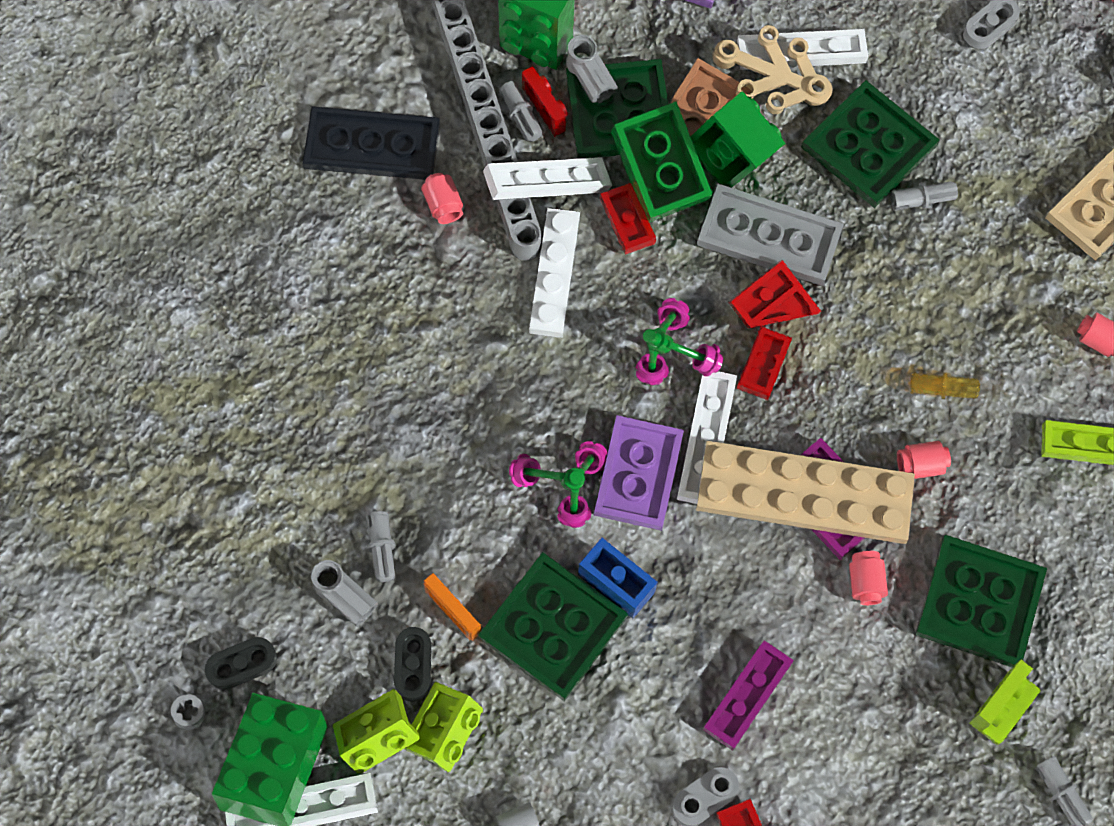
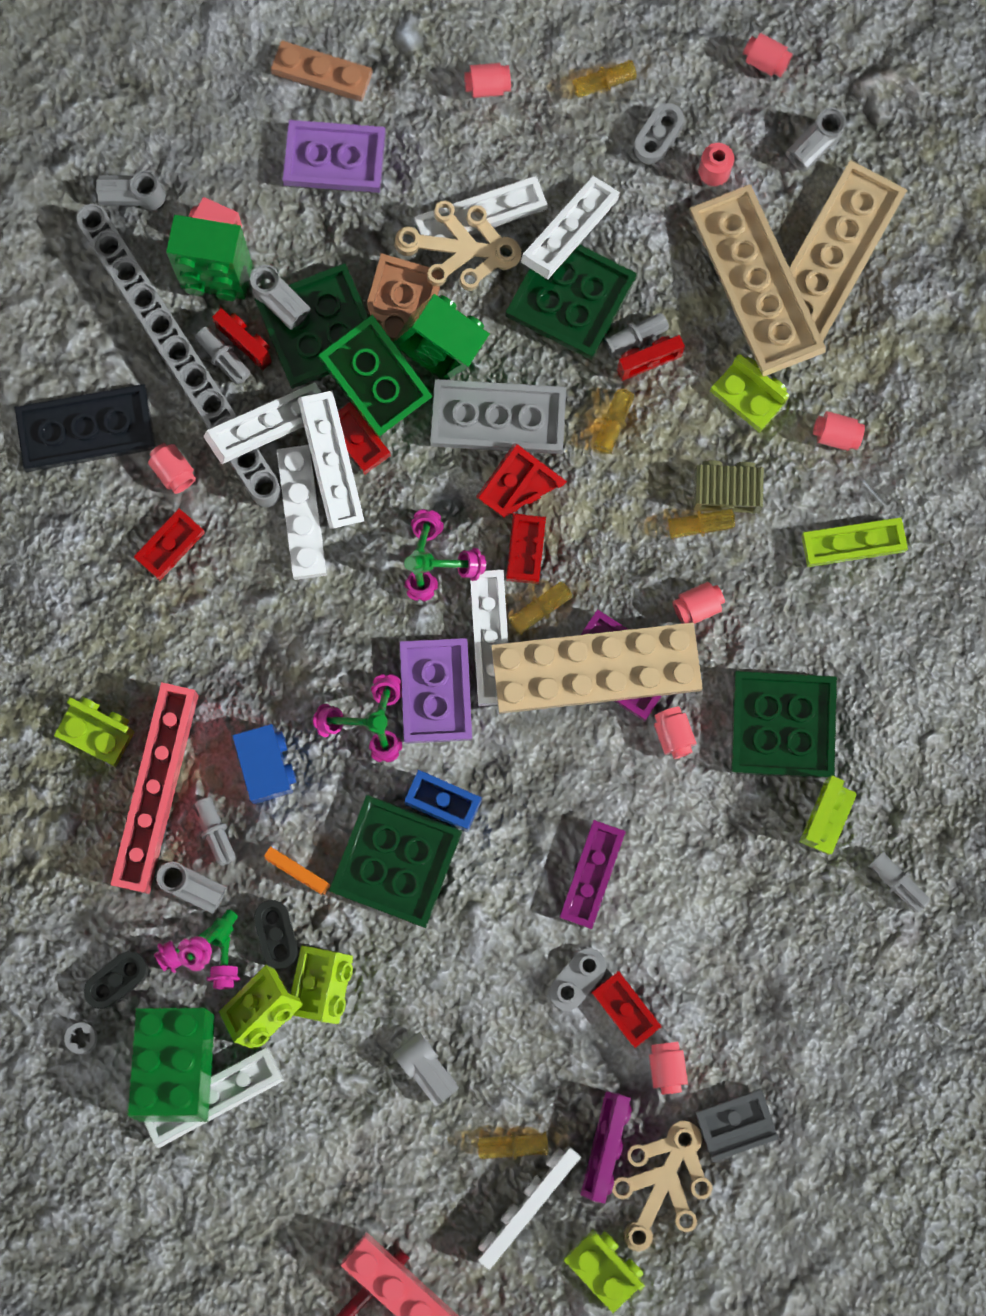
camera: 15 degrees left, 10 degrees up
none -> lime bracket [54,696,135,768]
none -> coral brick [110,682,199,894]
none -> red plate [133,508,205,581]
none -> dark pink plant [154,909,241,989]
none -> blue brick [232,724,297,804]
none -> white plate [298,391,364,529]
none -> clear yellow axle [508,582,572,635]
none -> white plate [521,176,620,279]
none -> clear yellow axle [593,389,634,454]
none -> red plate [617,335,685,381]
none -> tan plate [690,184,826,377]
none -> olive brick [693,460,764,513]
none -> coral brick [699,143,734,186]
none -> lime bracket [710,354,789,433]

